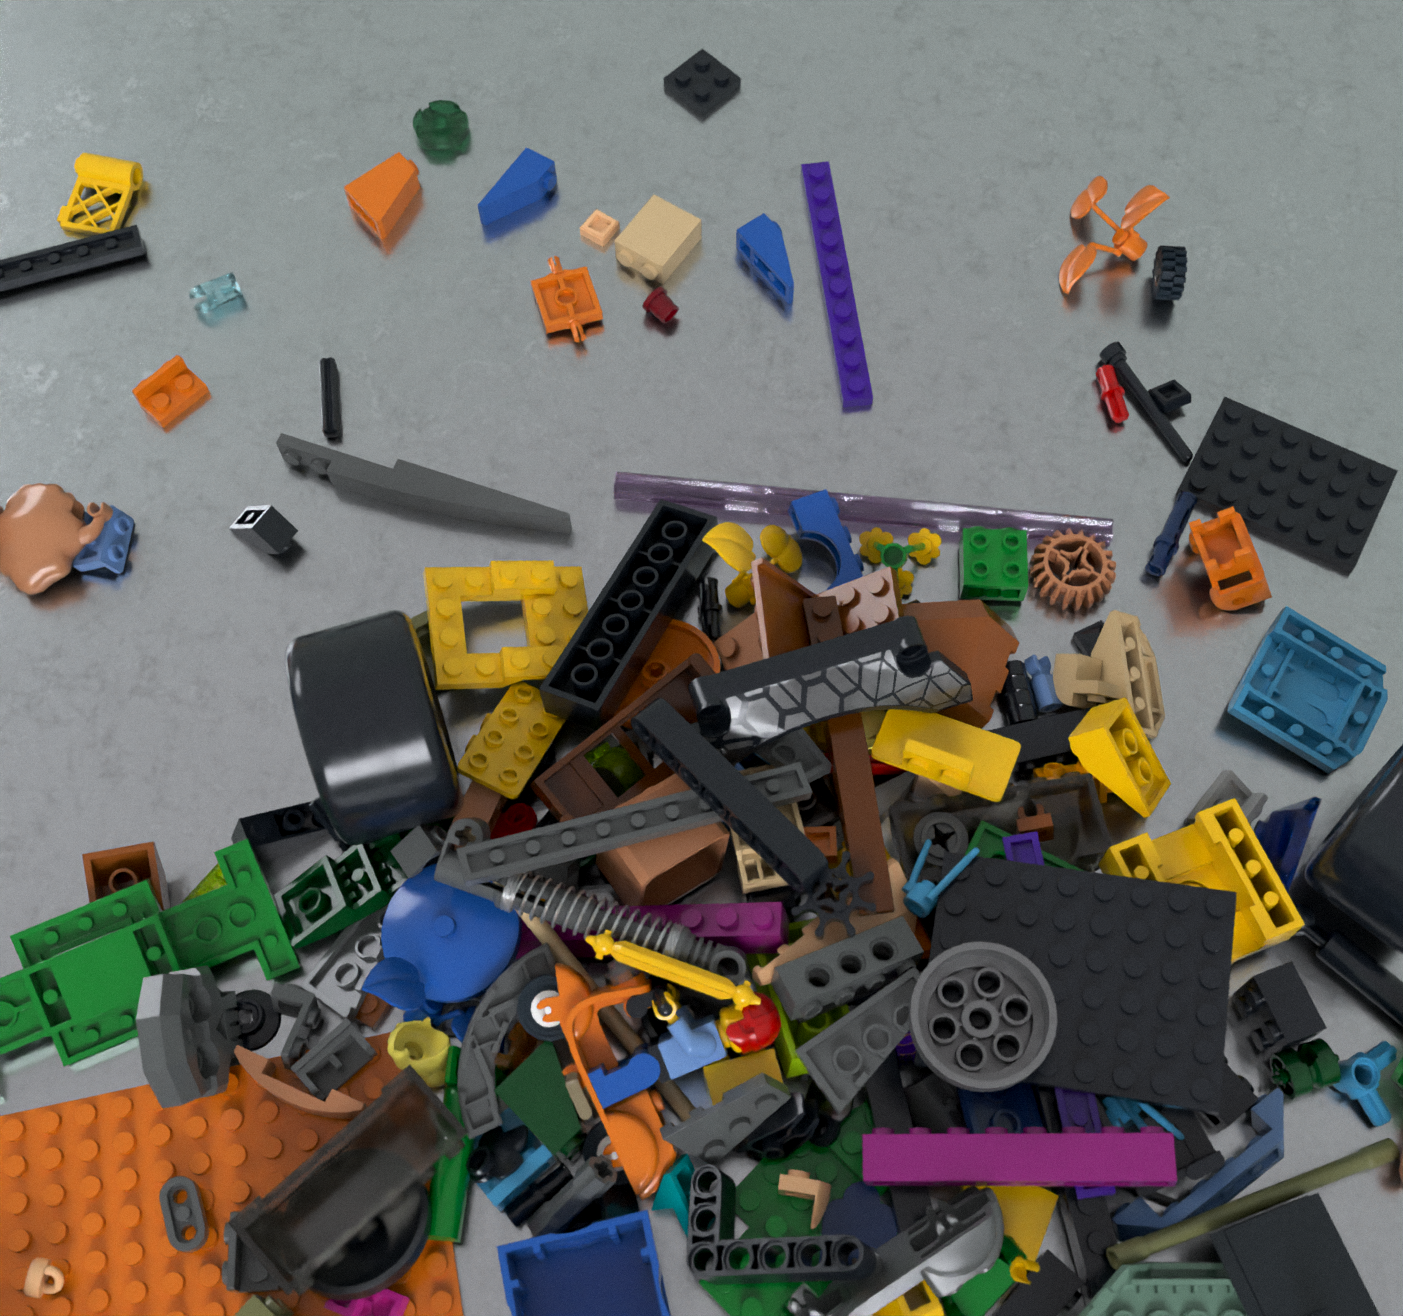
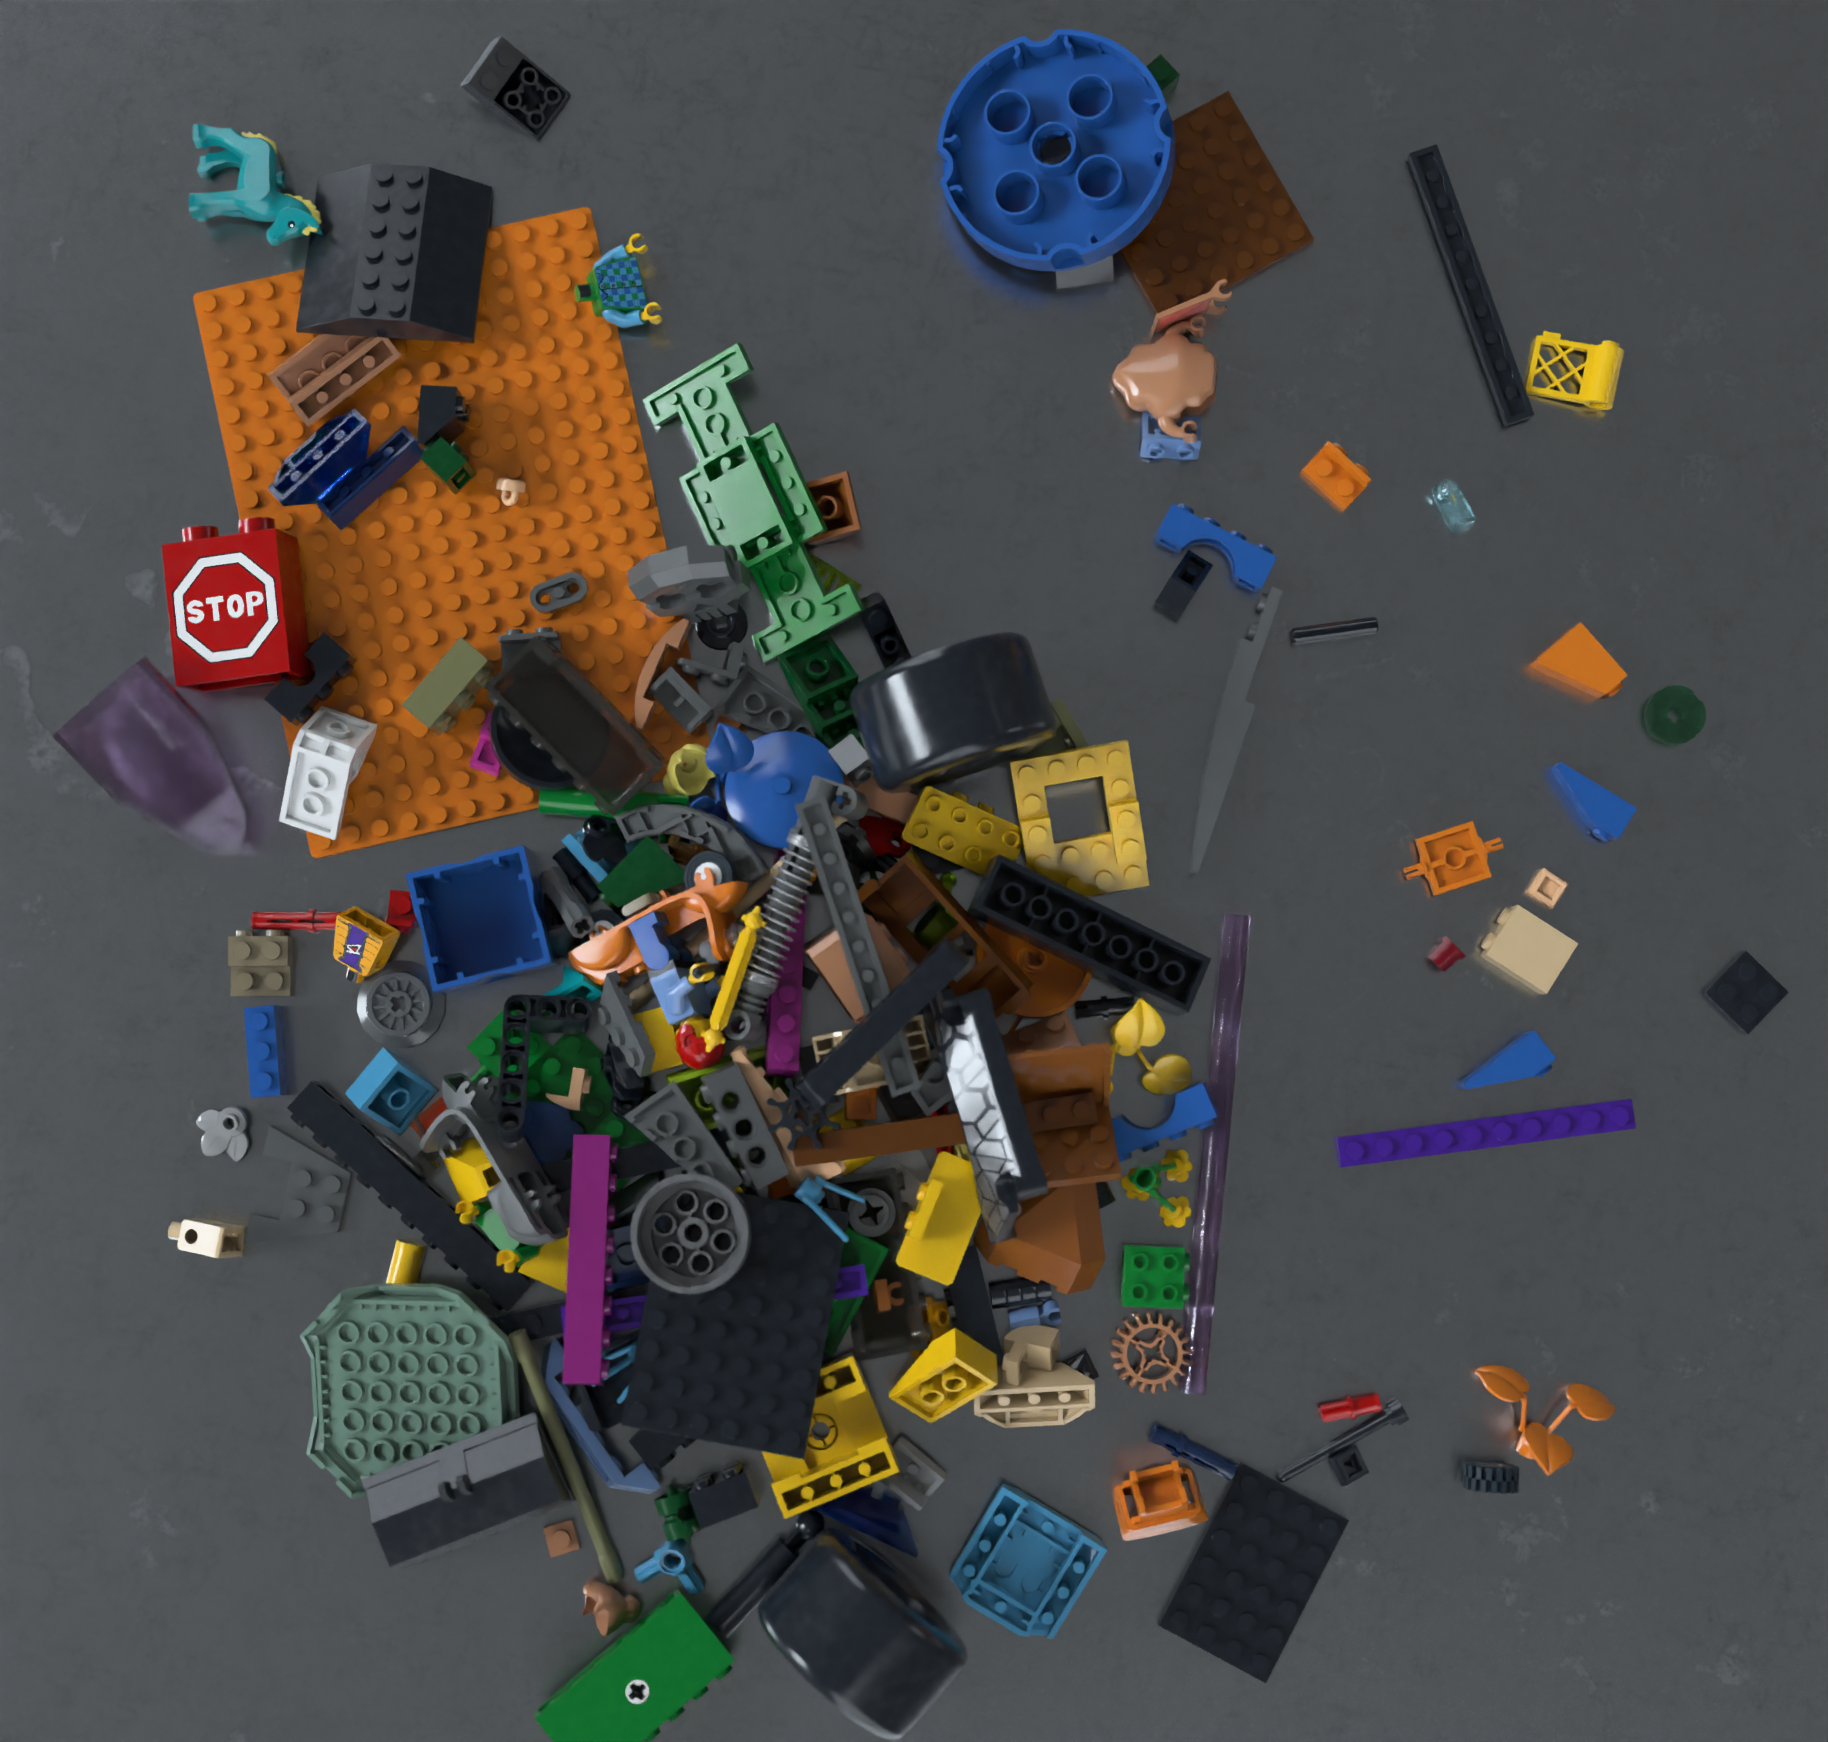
camera: 85 degrees right, 20 degrees up
none -> nougat plate [543,1518,581,1558]
none -> blue arch [1154,503,1277,593]

